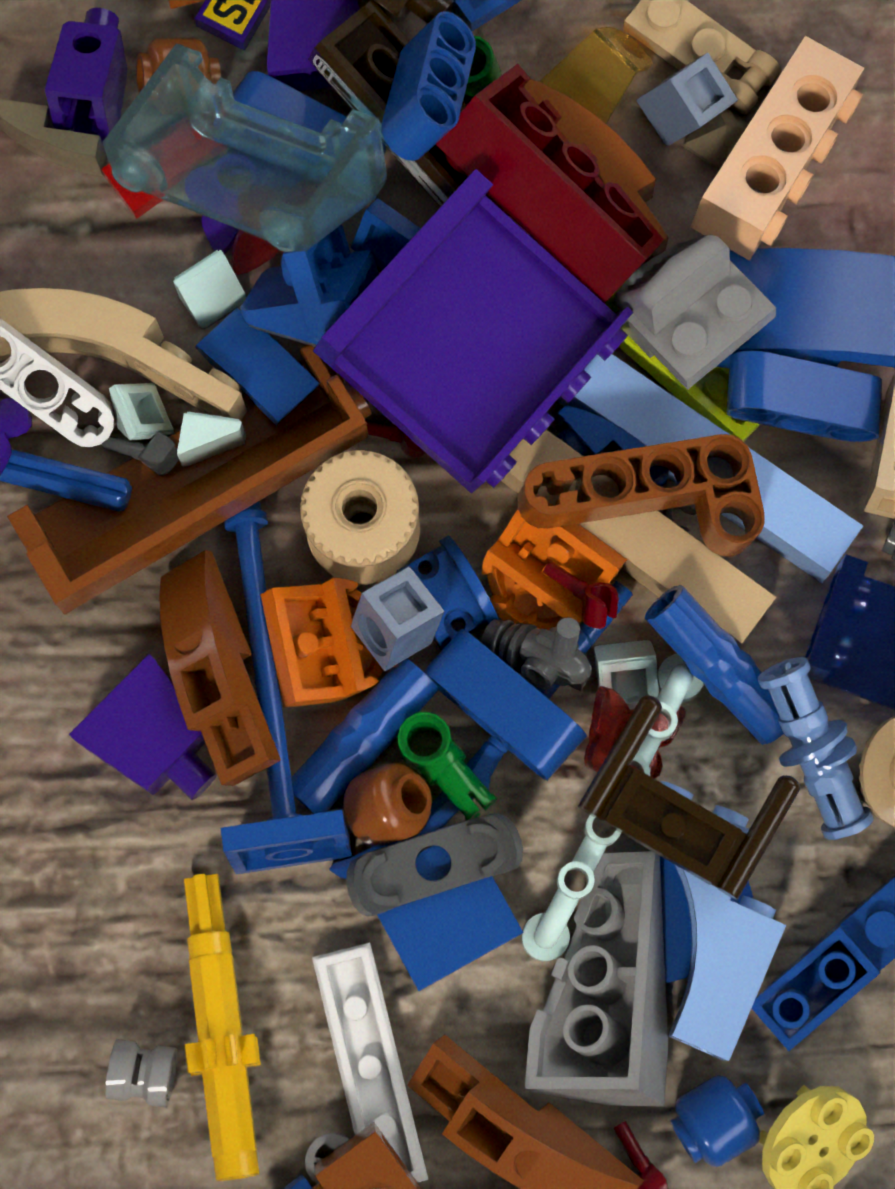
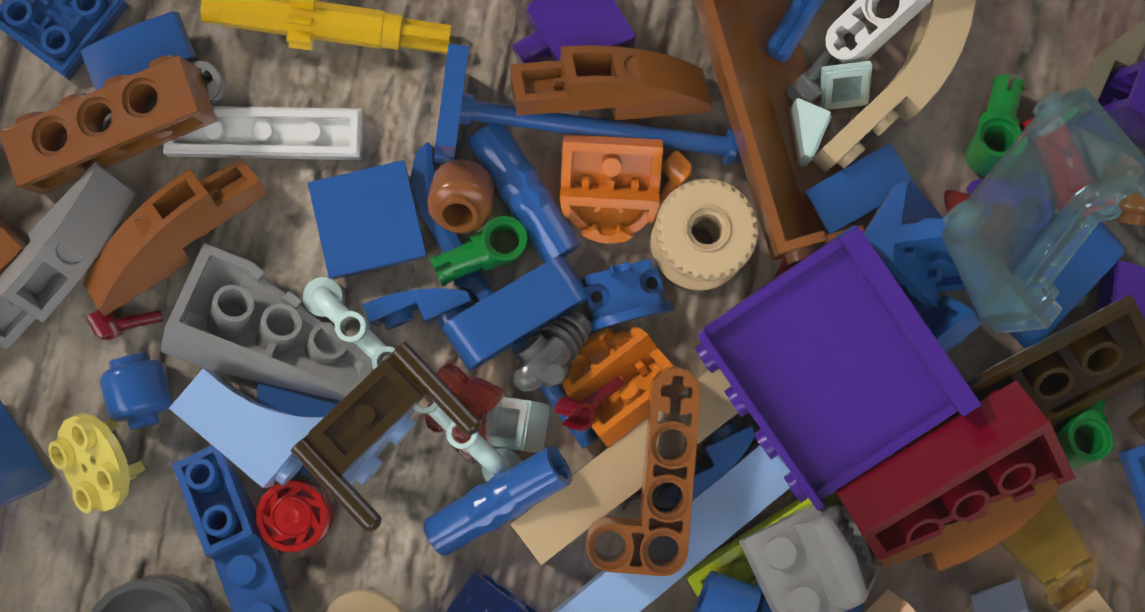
camera: 105 degrees right, 5 degrees up
light aqua slope [173,250,246,329] -> none
dark grey piece [346,813,523,917] -> none
sand blue brick [350,566,445,671] -> none
blue beam [381,11,476,161] -> none
medium blue piece [758,657,874,840] -> none
none -> red wheel [256,480,333,552]
none -> blue slope [362,288,474,330]
none -> orange hand [655,151,692,220]
none -> green pin [965,75,1025,177]

